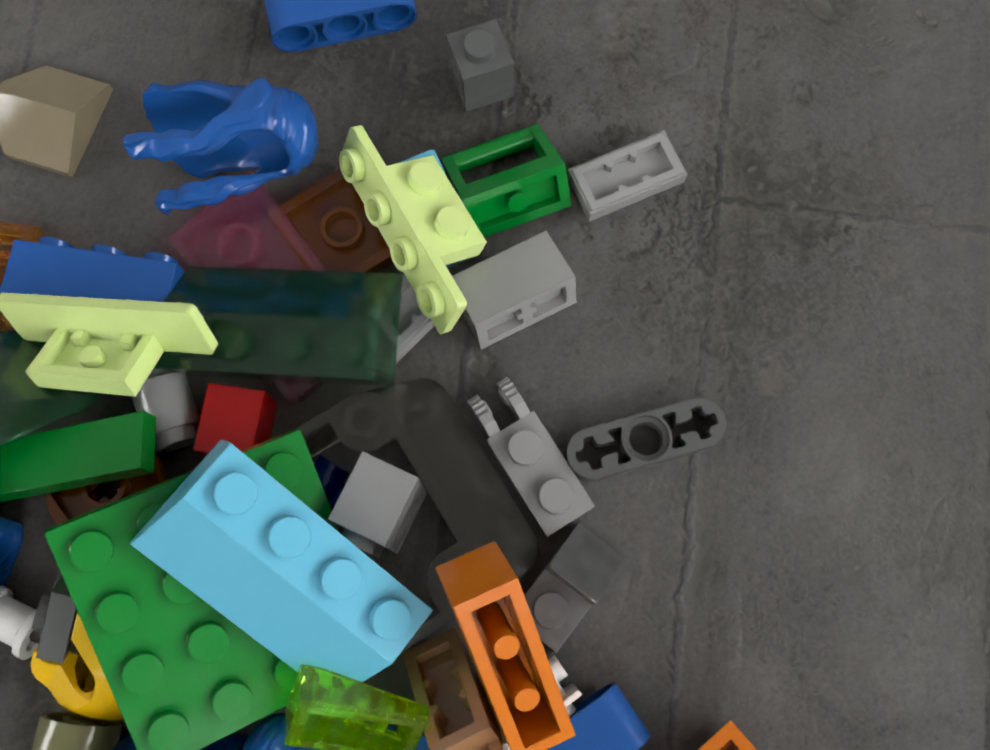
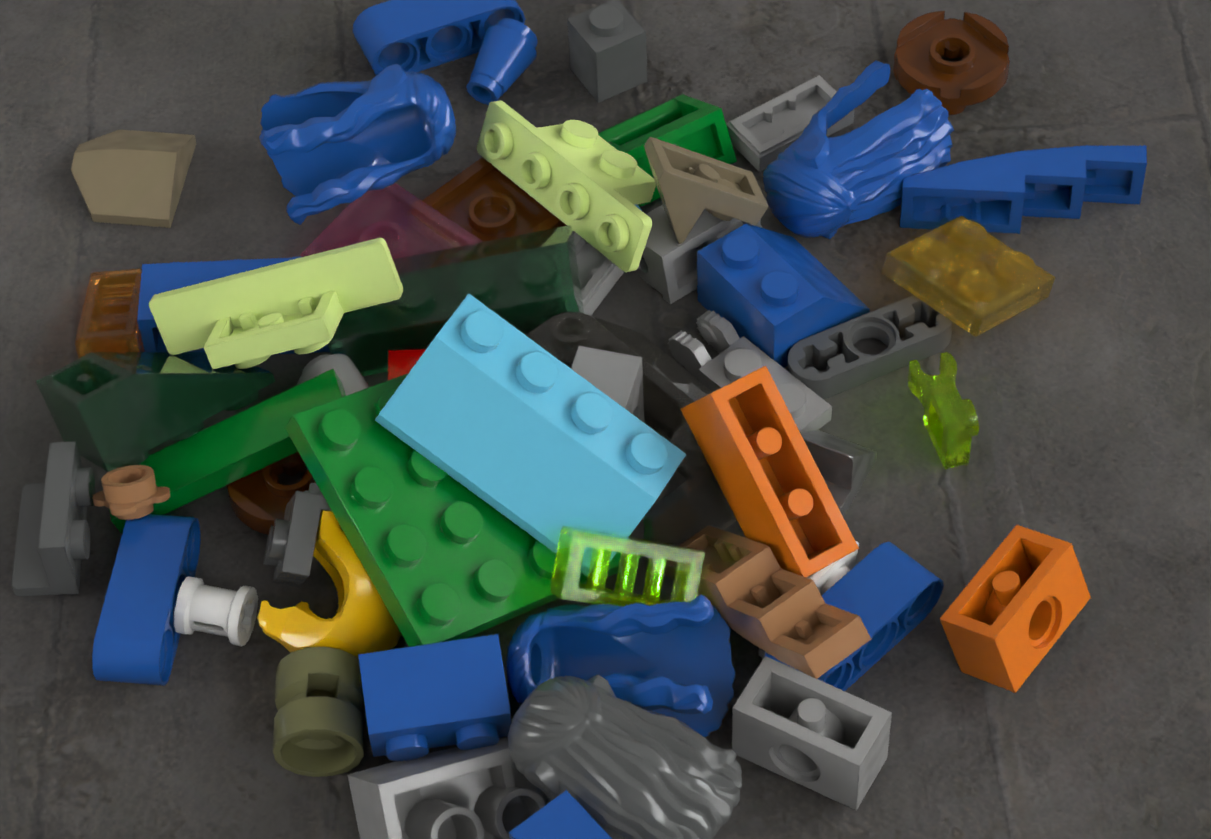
camera: 10 degrees left, 25 degrees down
none -> blue cone [466,18,538,105]
none -> dark tan slope [644,137,769,244]
none -> blue slope [697,223,870,368]
none -> blue hair [763,60,954,239]
none -> clear yellow plate [881,215,1055,337]
none -> reddish brown plate [893,11,1010,115]
none -> blue slope [900,145,1147,234]
none -> clear neon green plate [908,352,979,469]

